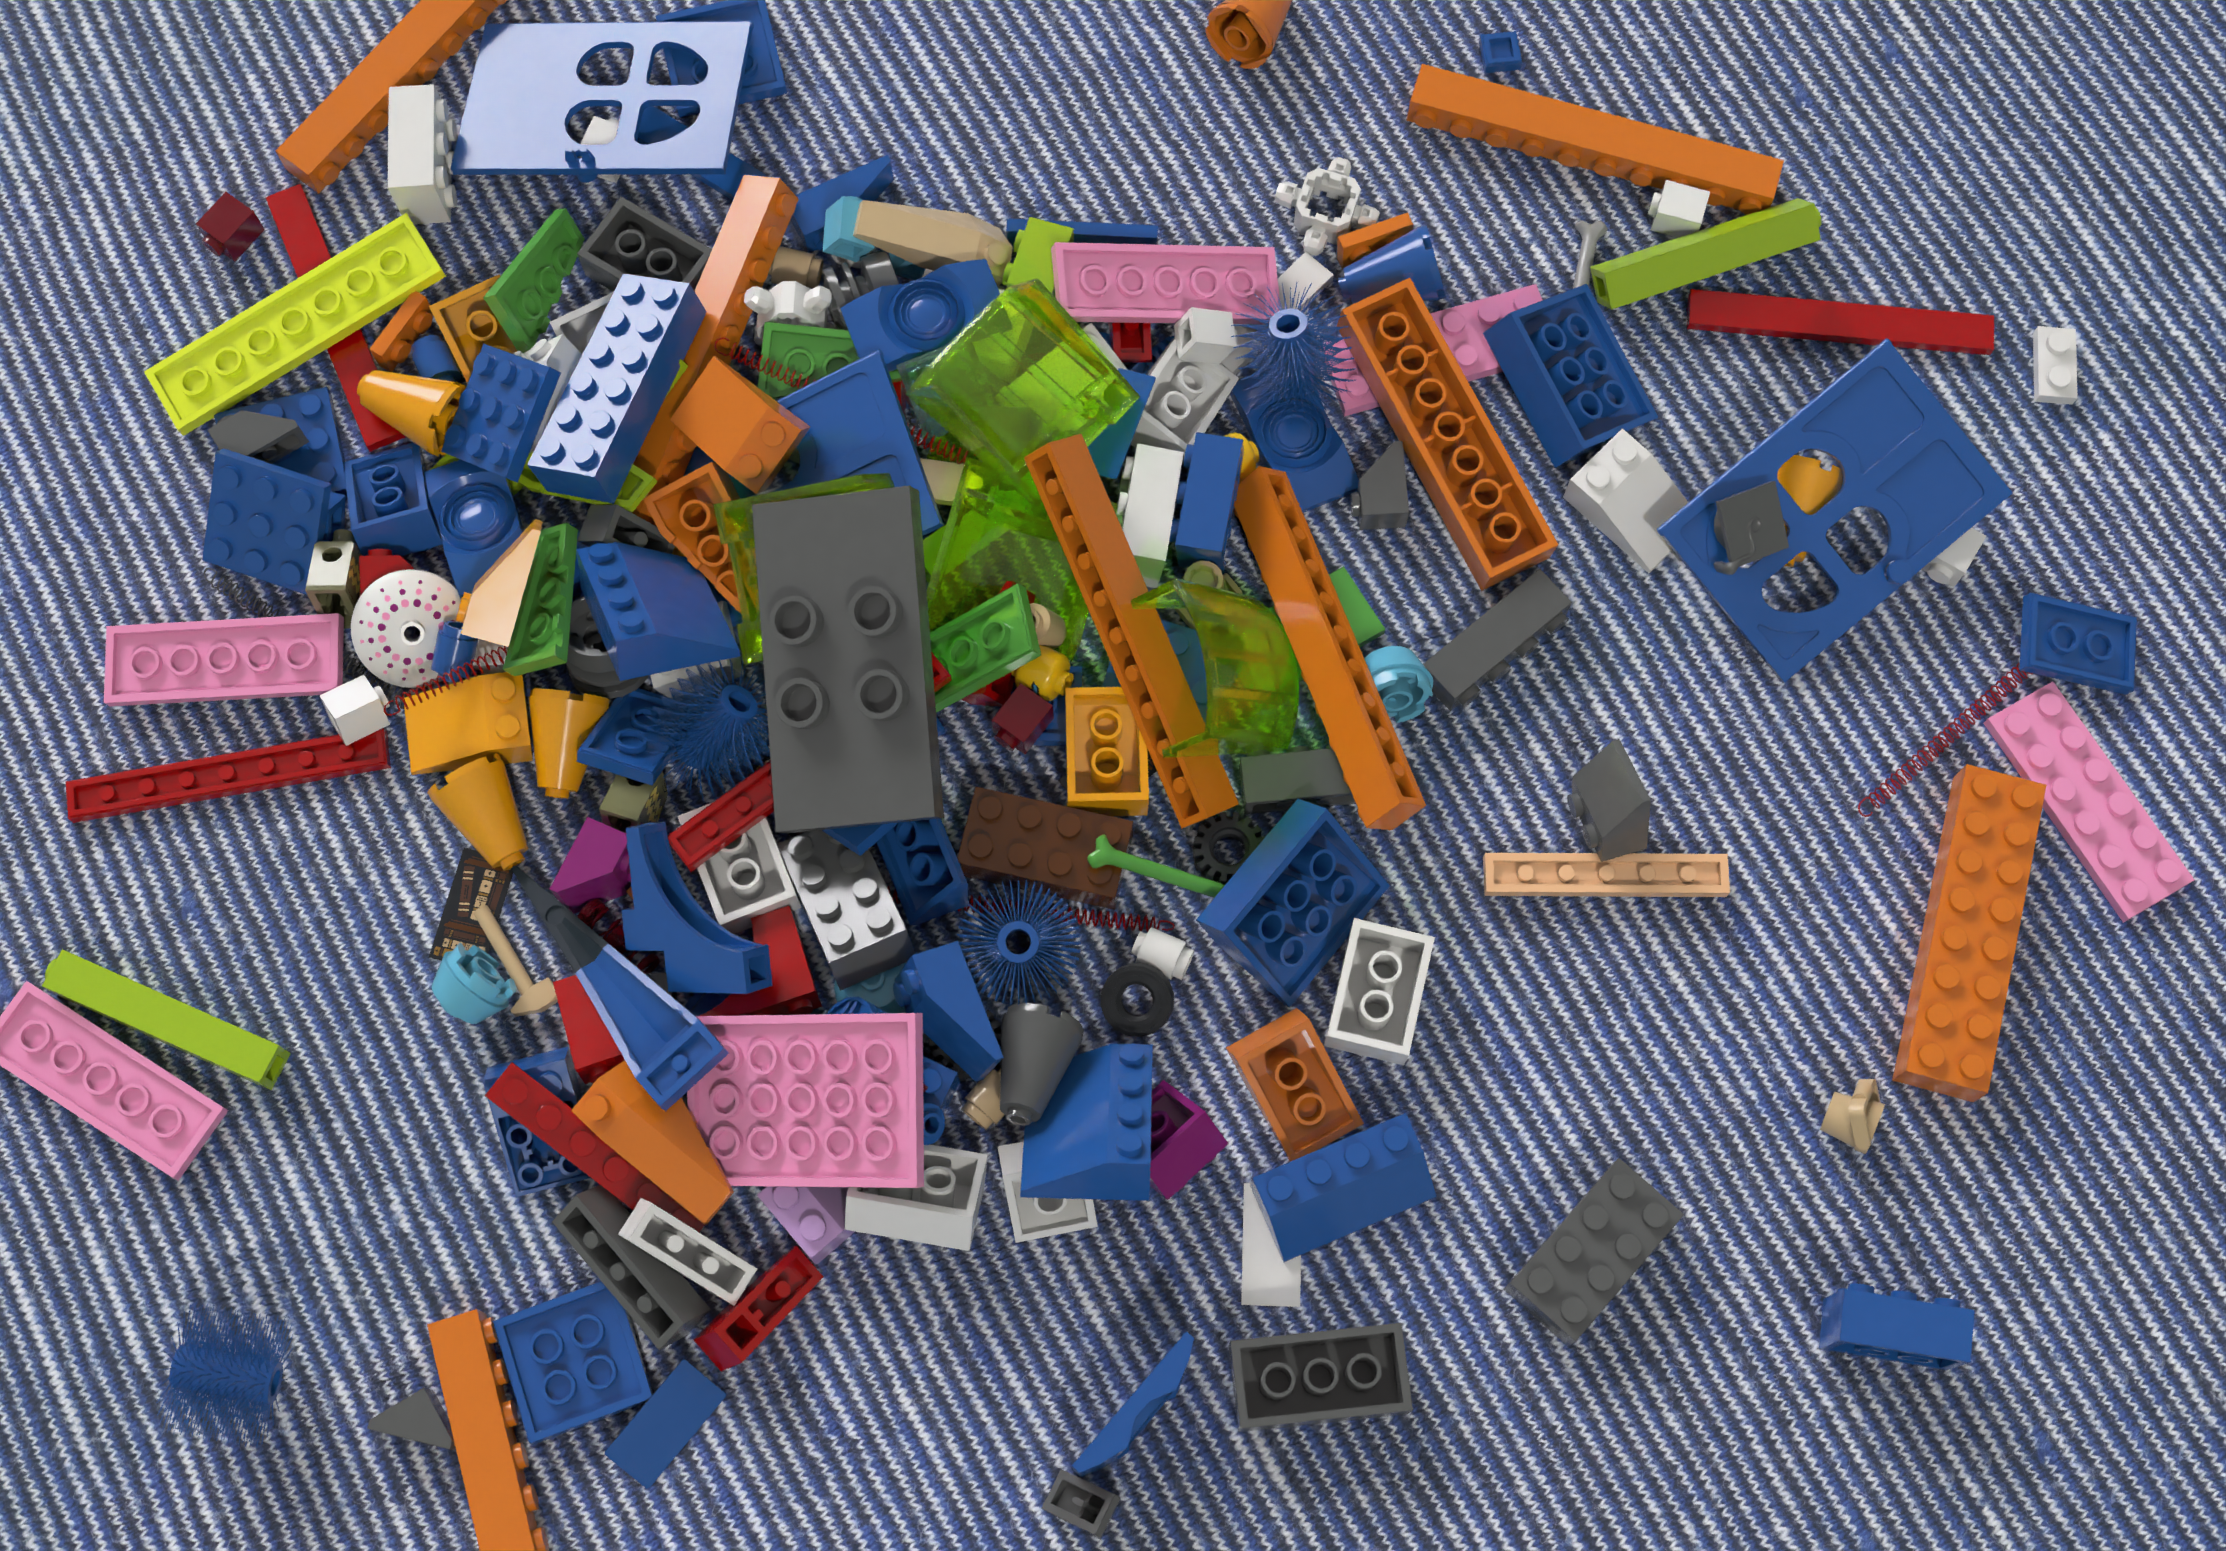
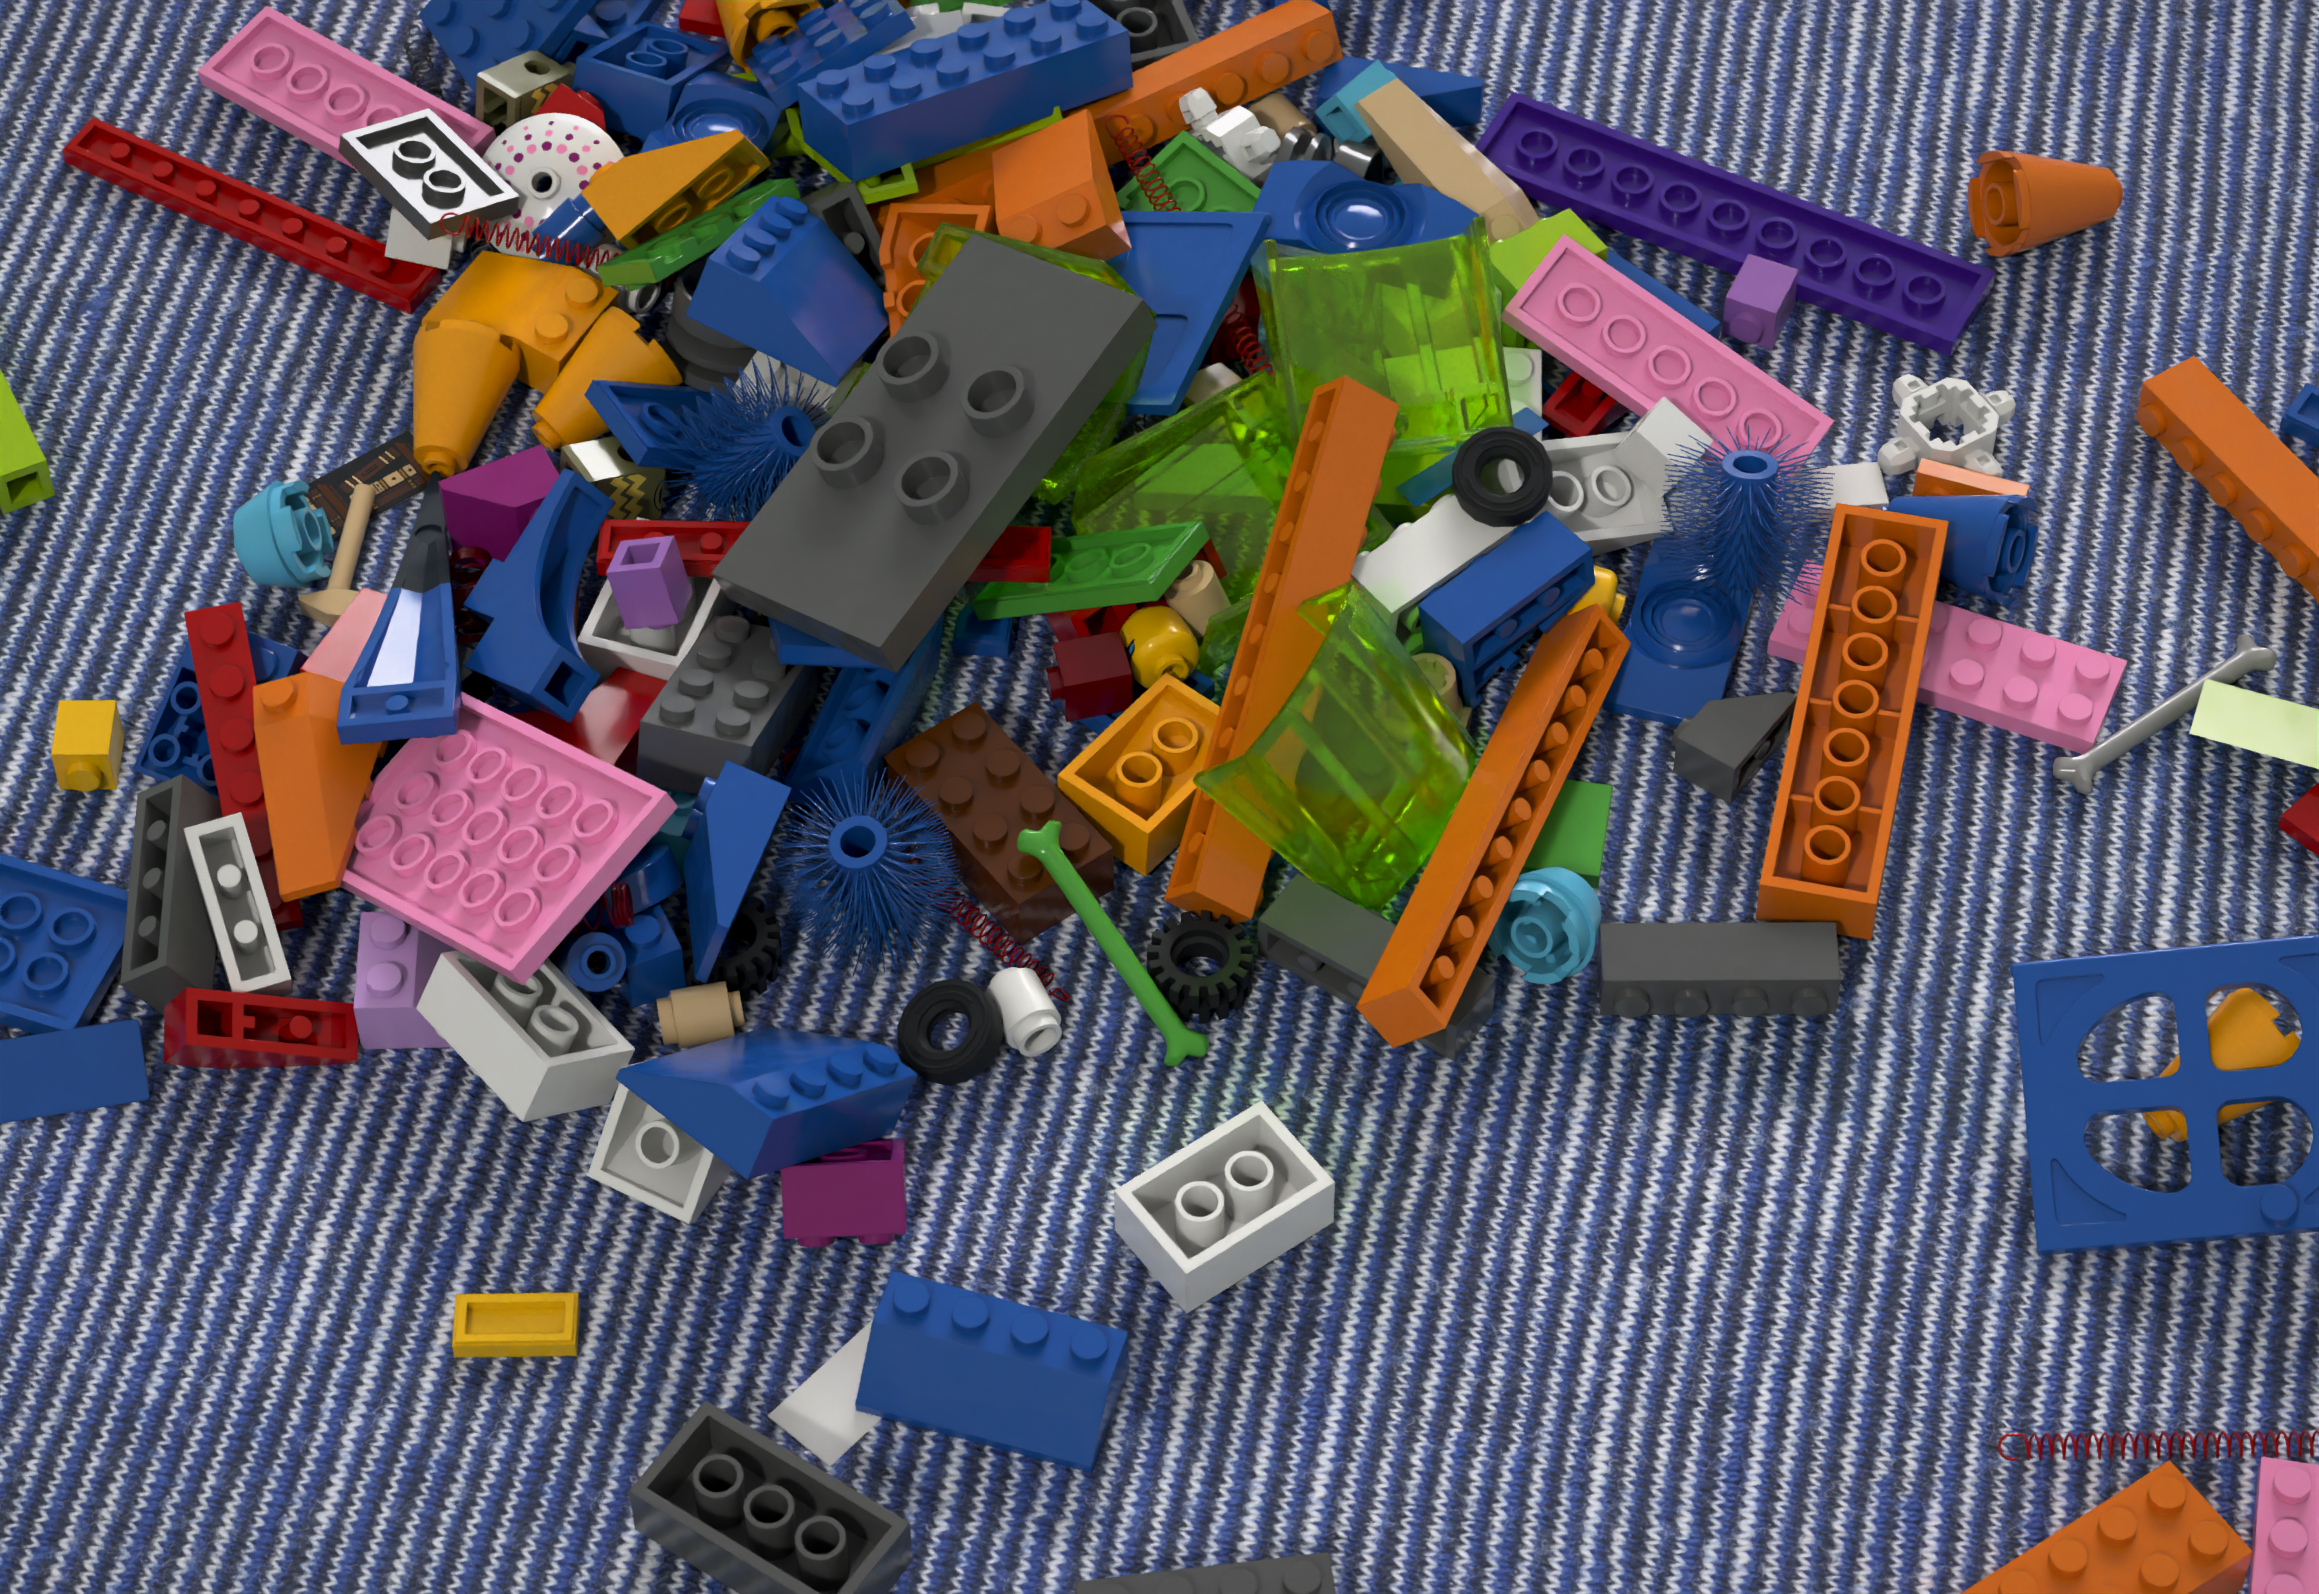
camera: 40 degrees right, 20 degrees down
dark grey cone [1000,1003,1084,1126] -> none
dark grey slope [1041,1469,1120,1540] -> none
blue slope [1072,1331,1194,1478] -> none
blue slope [1196,799,1390,1008] -> none
orange slope [1226,1008,1364,1162] -> none
blue slope [1483,284,1658,468] -> none
light nougat plate [1483,853,1730,897] -> none
white slope [1563,428,1688,573] -> none
dark grey slope [1567,739,1651,862] -> none
dark grey hat [1714,481,1789,575] -> none
none -> yellow brick [51,700,125,792]
none -> dark grey plate [339,108,520,241]
none -> yellow tile [452,1292,580,1358]
none -> medium lavender brick [606,535,693,630]
none -> black tyre [1452,426,1553,527]
none -> dark purple plate [1475,92,1996,357]
none -> medium lavender brick [1722,254,1799,350]

